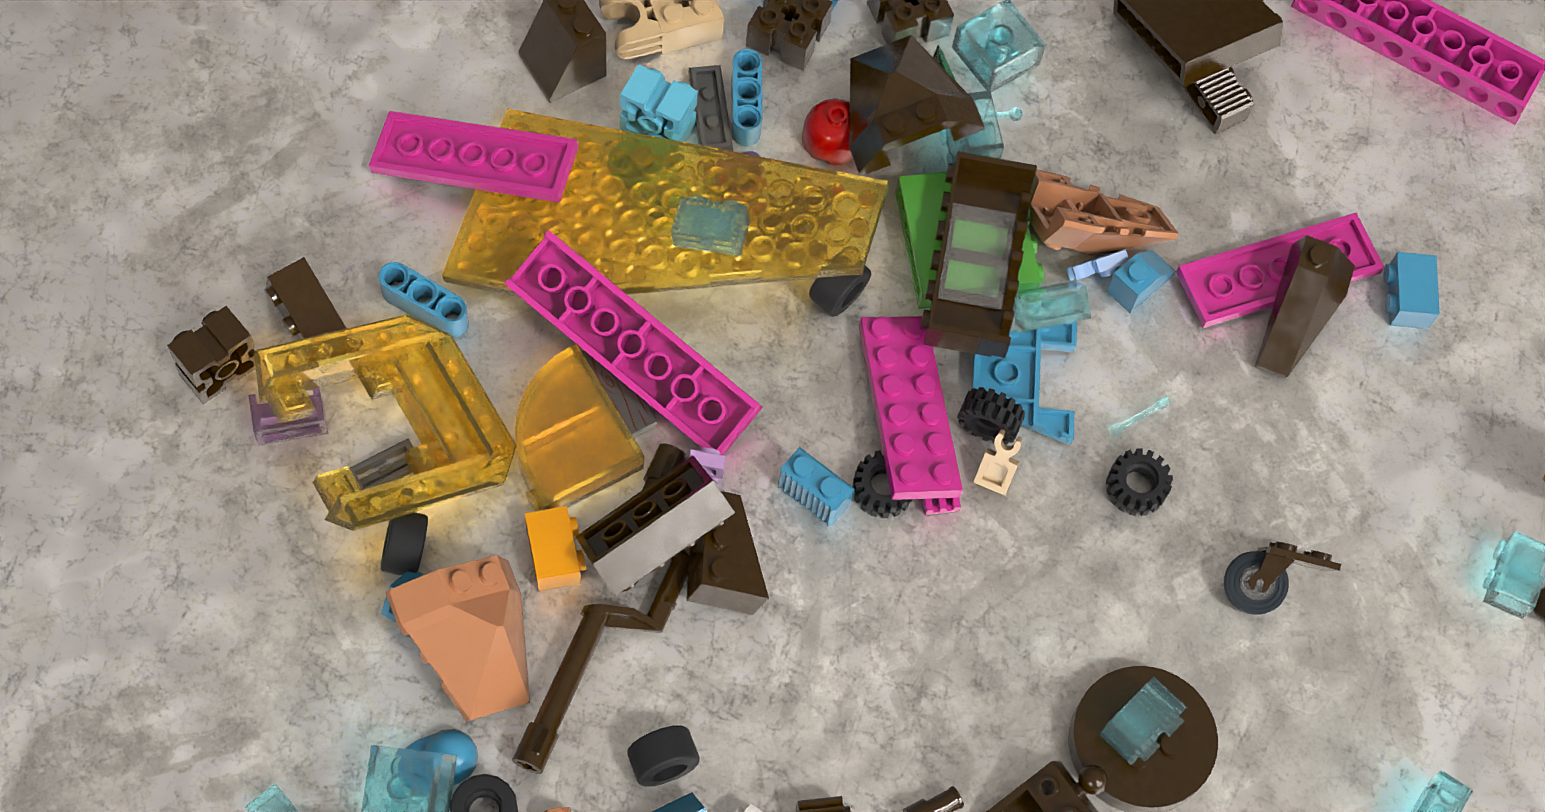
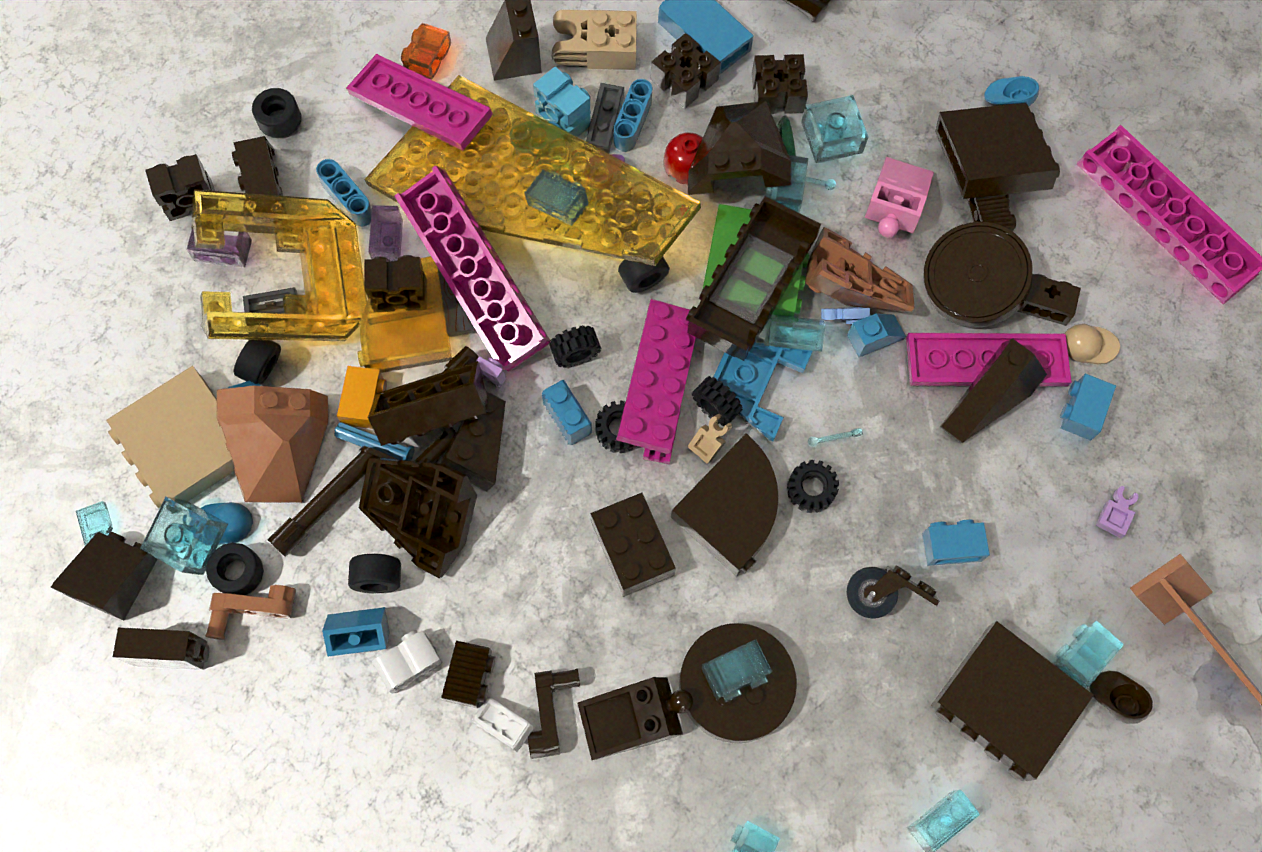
camera: 25 degrees right, 5 degrees up
none -> tan brick [106,365,235,513]
none -> black tyre [252,88,301,138]
none -> dark azure axle [334,422,415,461]
none -> dark brown wedge [358,457,477,578]
none -> dark brown brick [364,255,427,312]
none -> clear purple panel [368,205,403,261]
none -> clear orange brick [401,23,451,79]
none -> black tyre [549,325,601,368]
none -> dark brown brick [590,493,676,597]
none -> dark brown brick [671,433,778,576]
none -> bright pink slope [865,157,934,238]
none -> dark azure piece [922,519,990,566]
none -> dark brown brick [924,222,1033,328]
none -> dark brown brick [931,621,1094,781]
none -> dark brown brick [1017,274,1081,326]
none -> tan cap [1064,324,1120,364]
none -> lavender plate [1096,486,1138,538]

